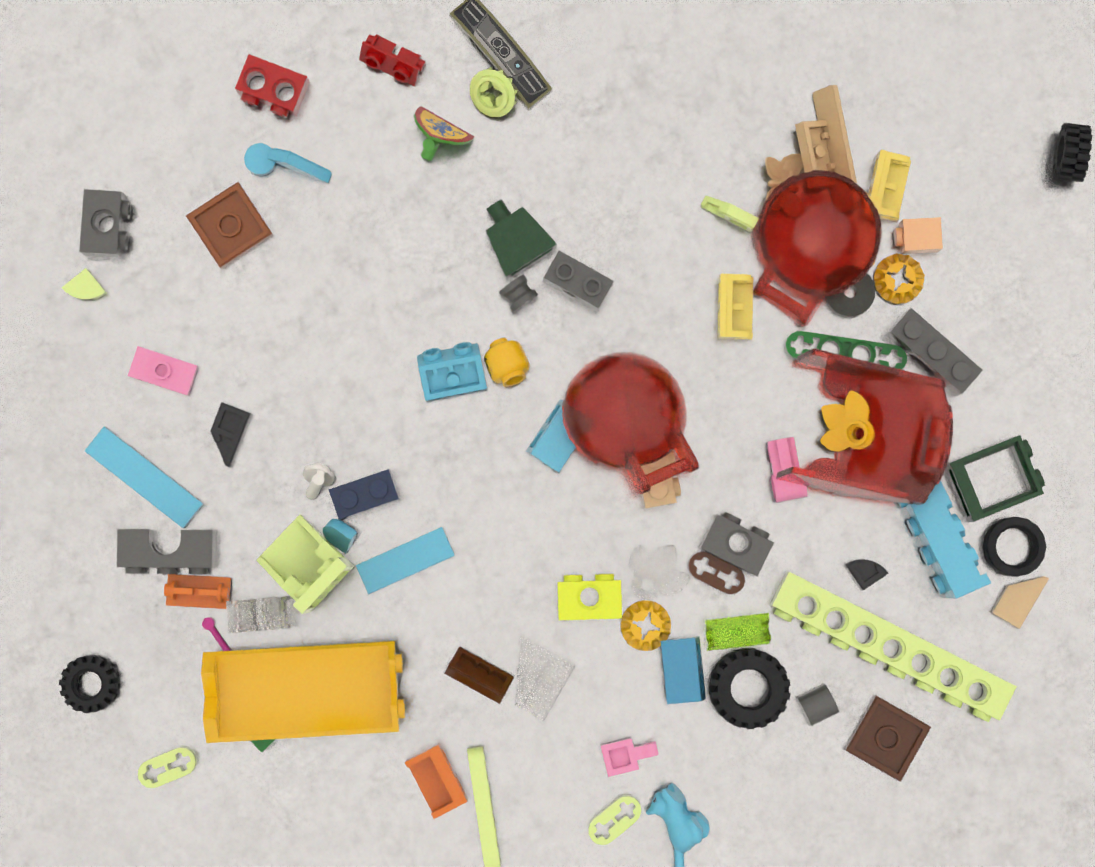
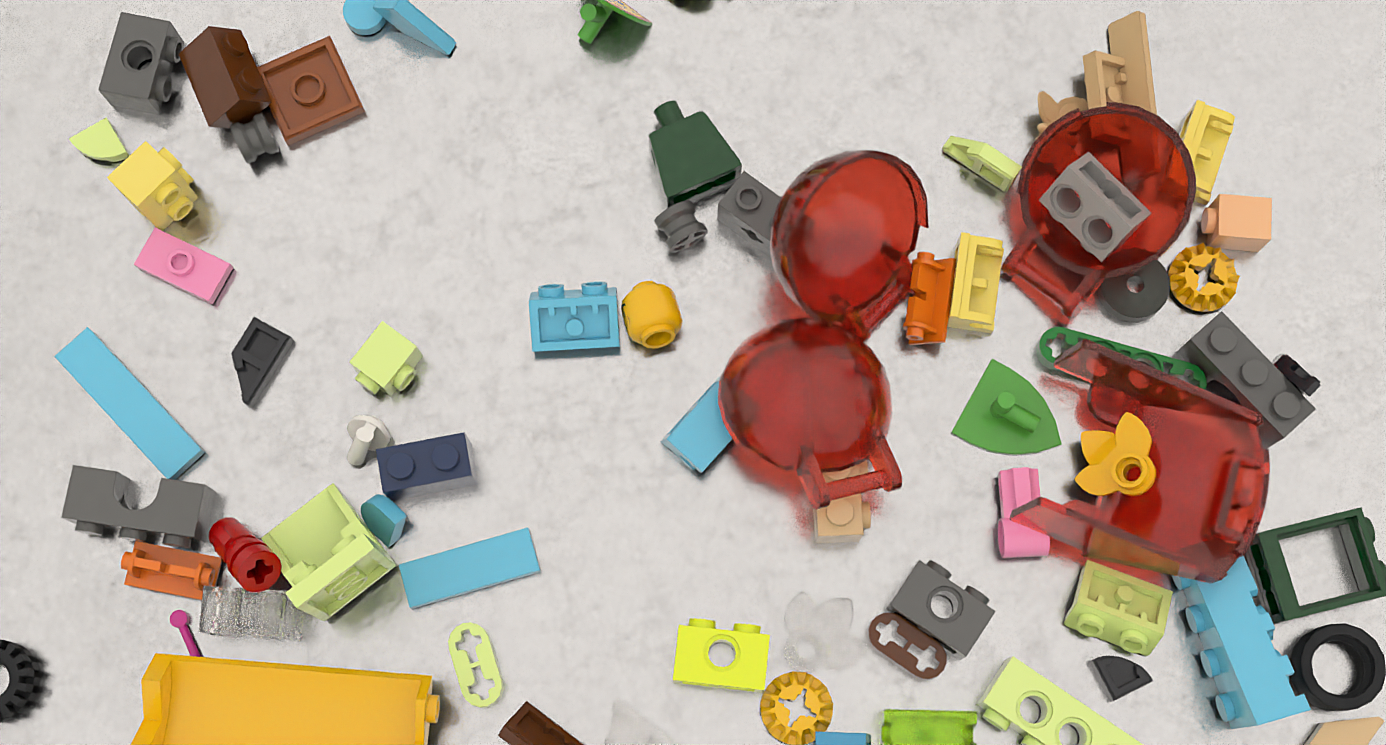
camera: 10 degrees right, 10 degrees down
none -> light yellow brick [107,141,199,231]
none -> reddish brown brick [179,26,272,128]
none -> red axle [208,517,282,592]
none -> dark grey wheel [230,112,280,164]
none -> yellowish green brick [349,321,423,397]
none -> yellowish green beam [448,622,504,708]
none -> clear red windscreen [770,149,929,346]
none -> orange hinge [903,252,956,345]
none -> bright green shield [951,359,1062,455]
none -> light grey brick [1039,152,1152,262]
none -> yellowish green bracket [1064,559,1173,656]
none -> black tile [1272,354,1321,397]

